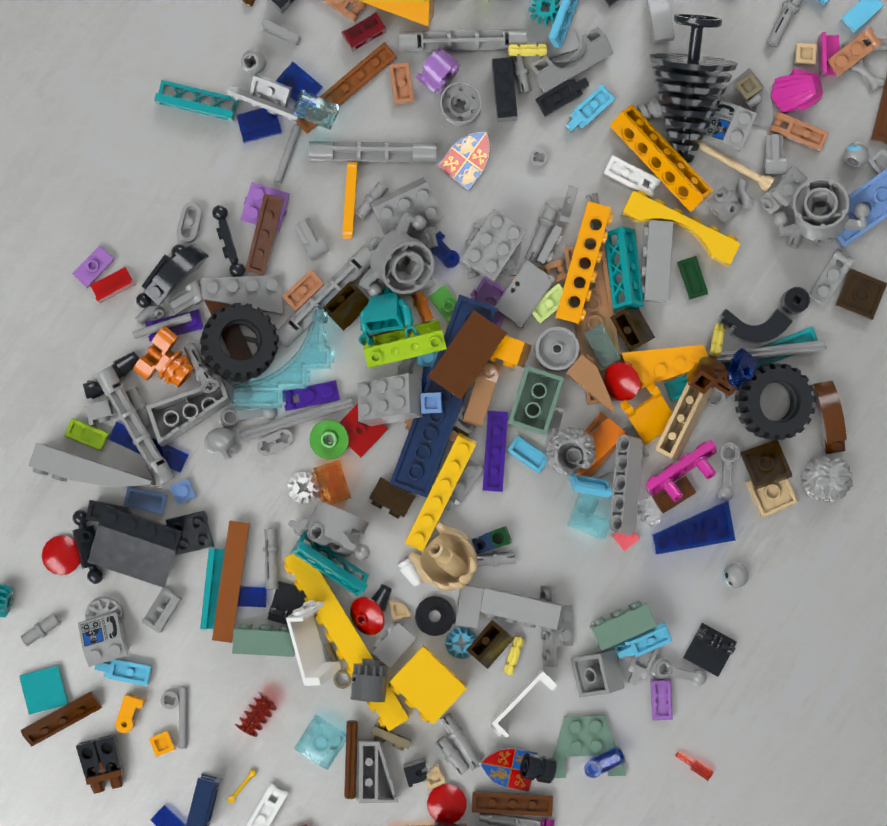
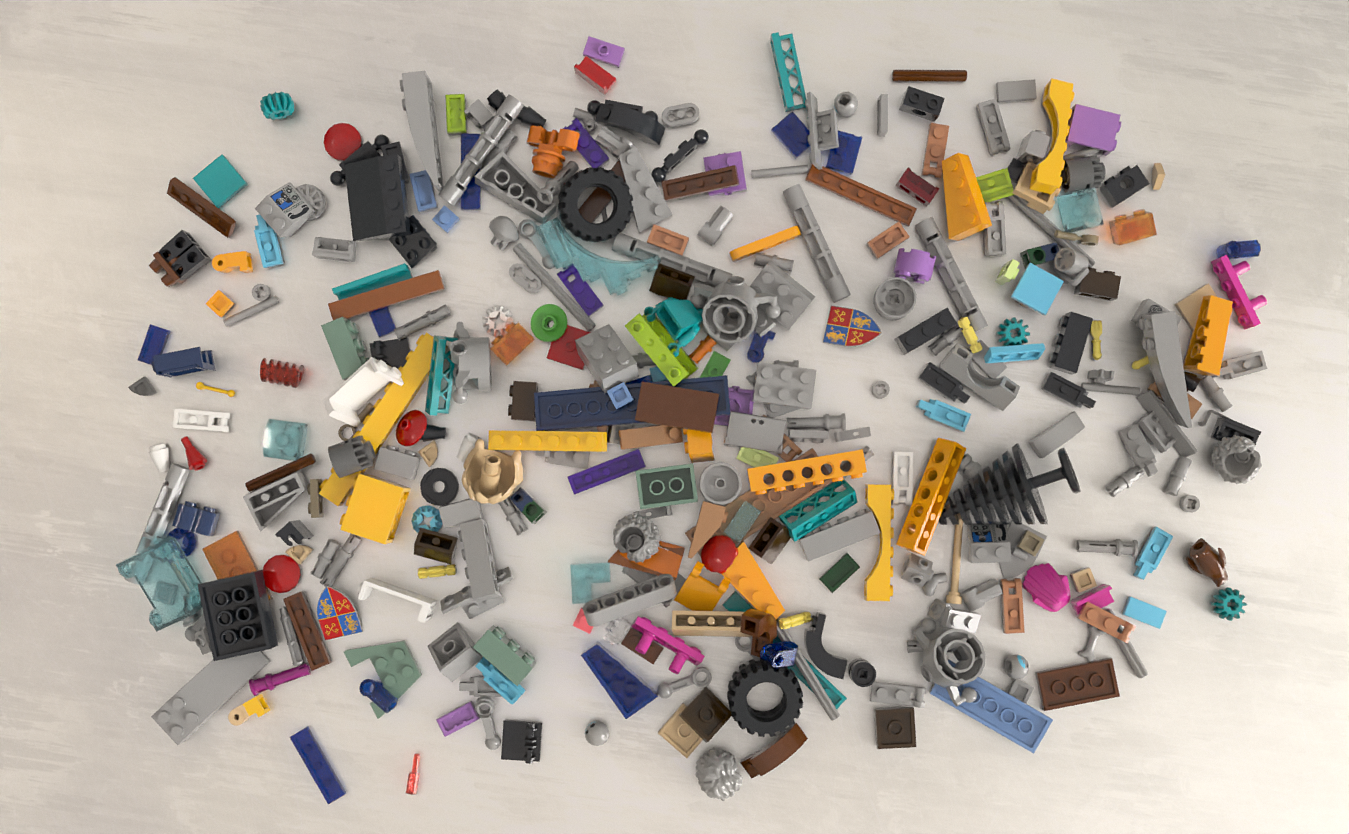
camera: 60 degrees right, 0 degrees up
light grey pin [21,613,61,646] -> none
light grey bar [132,313,192,339] -> none
clear light blue brick [294,90,339,130] -> none
medium azure tile [507,435,548,474] -> none
black wheel [520,752,556,784] -> none
medium azure tile [569,474,612,498] -> none

